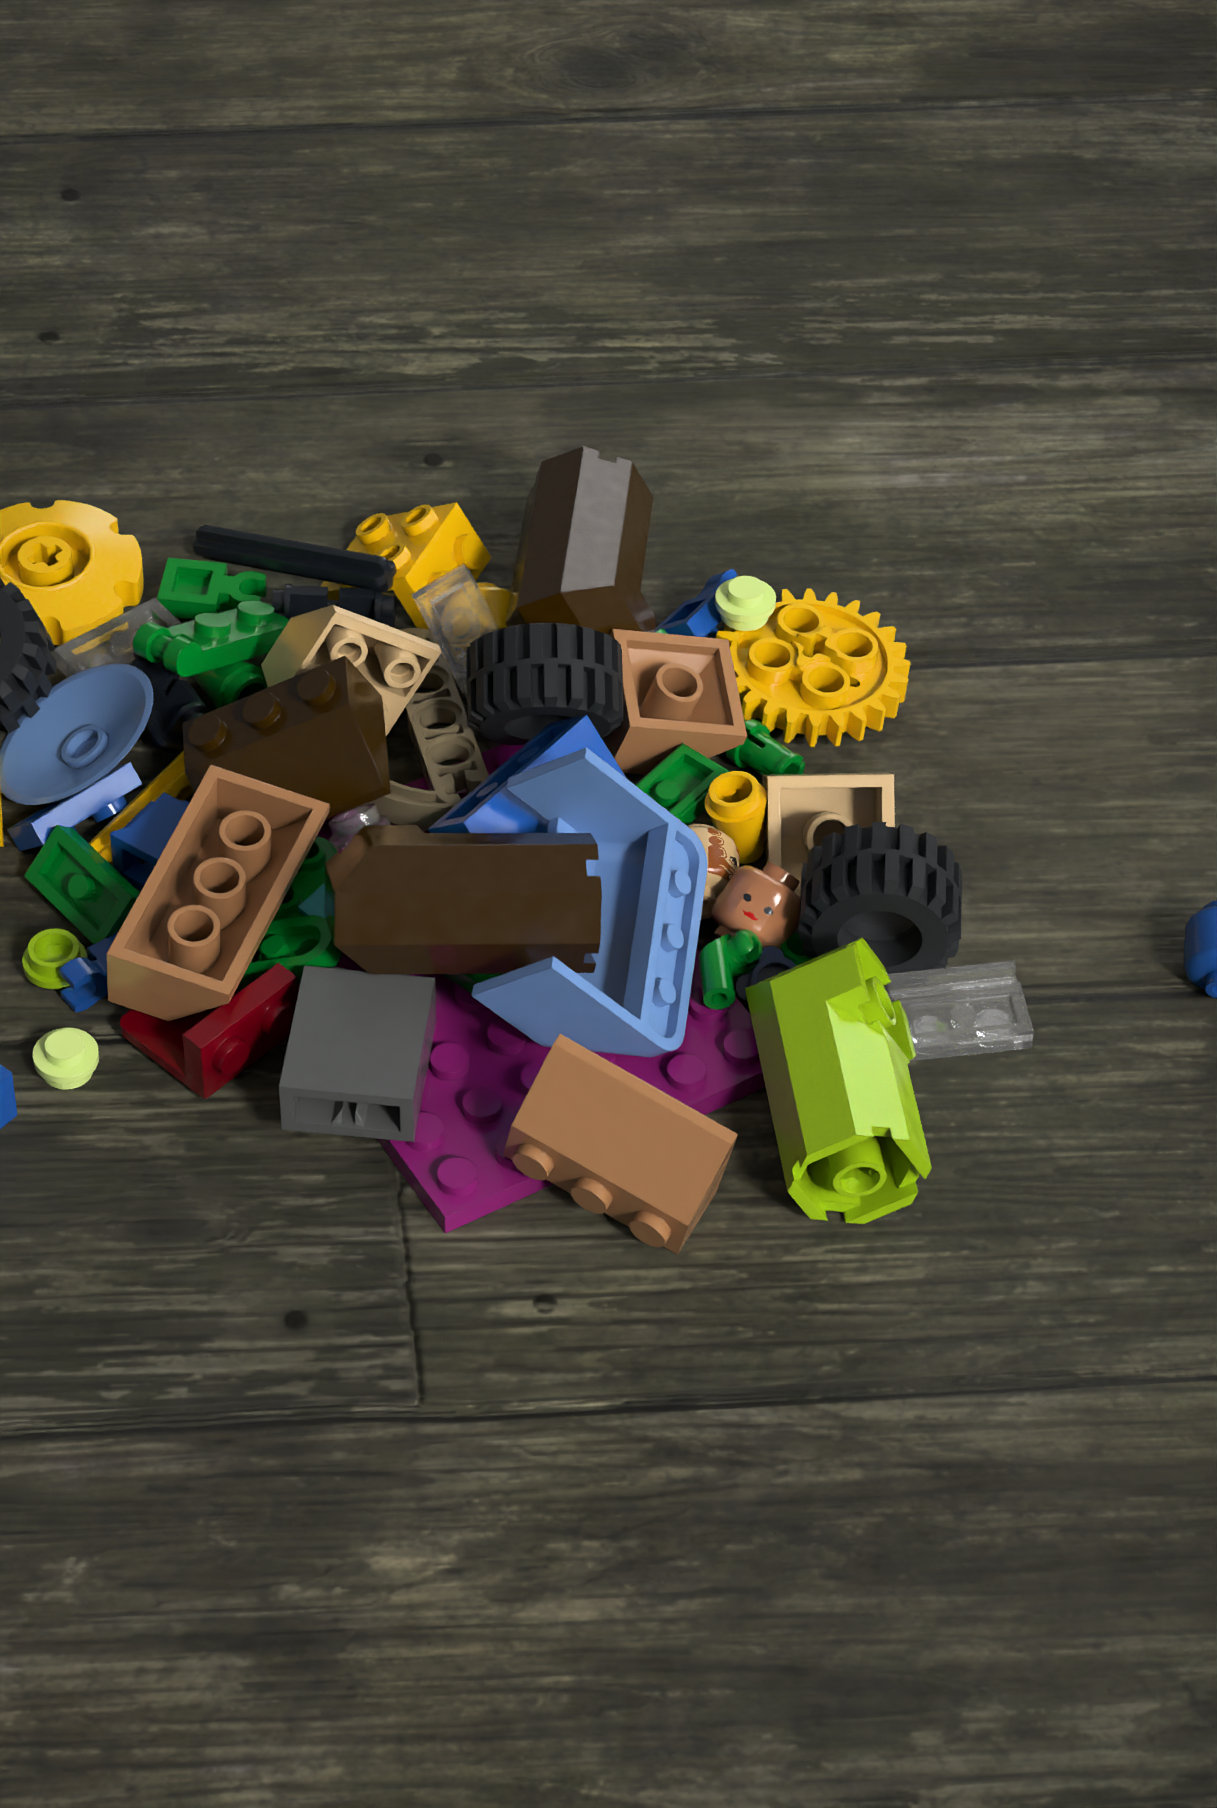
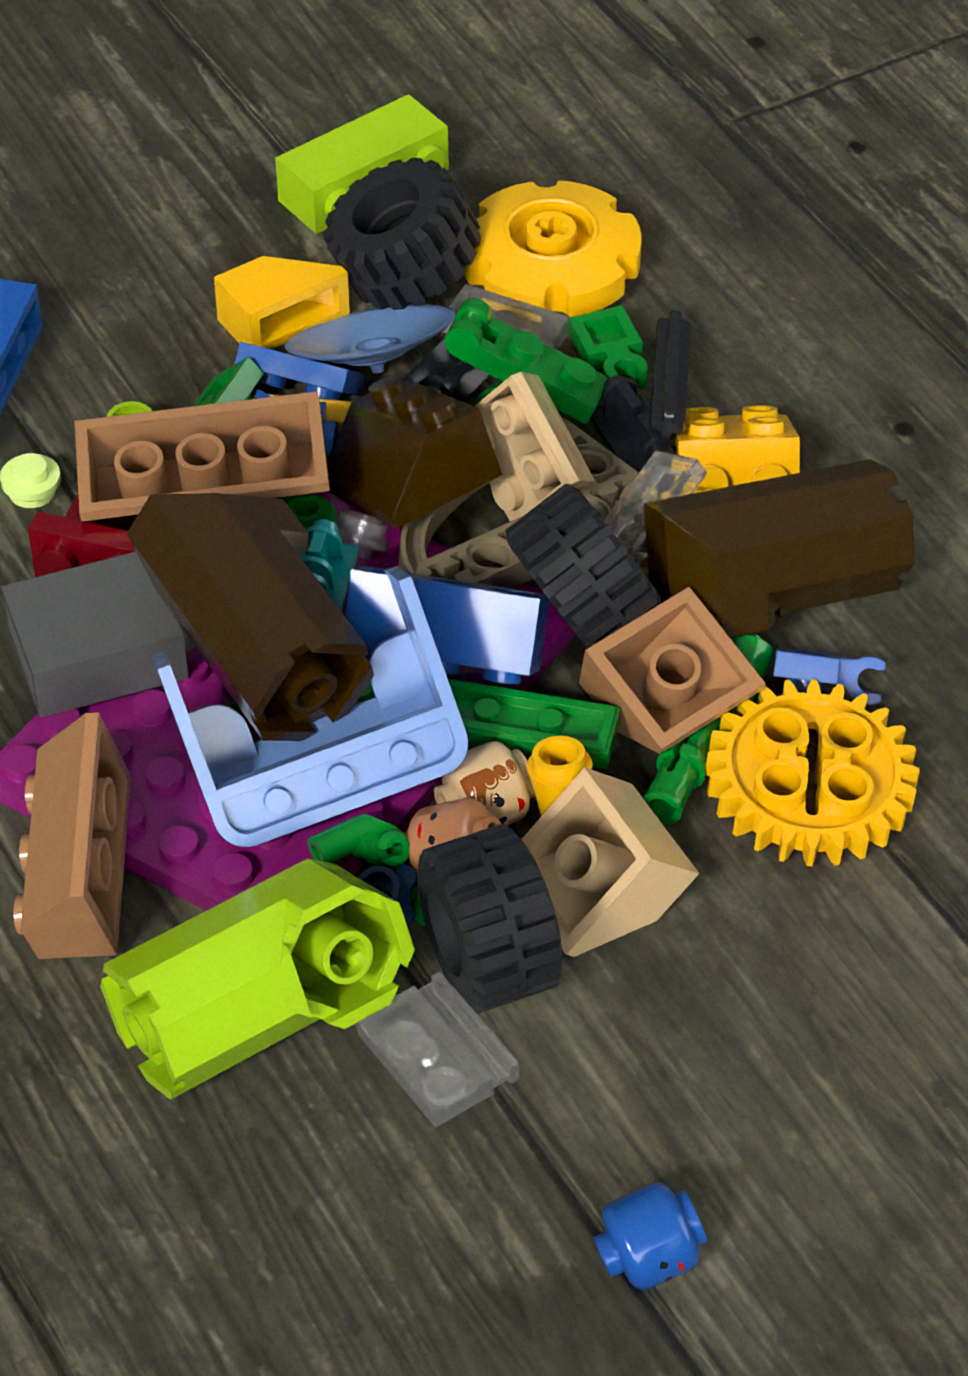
camera: 65 degrees right, 0 degrees up
yellowish green plate [715,576,776,631] -> none

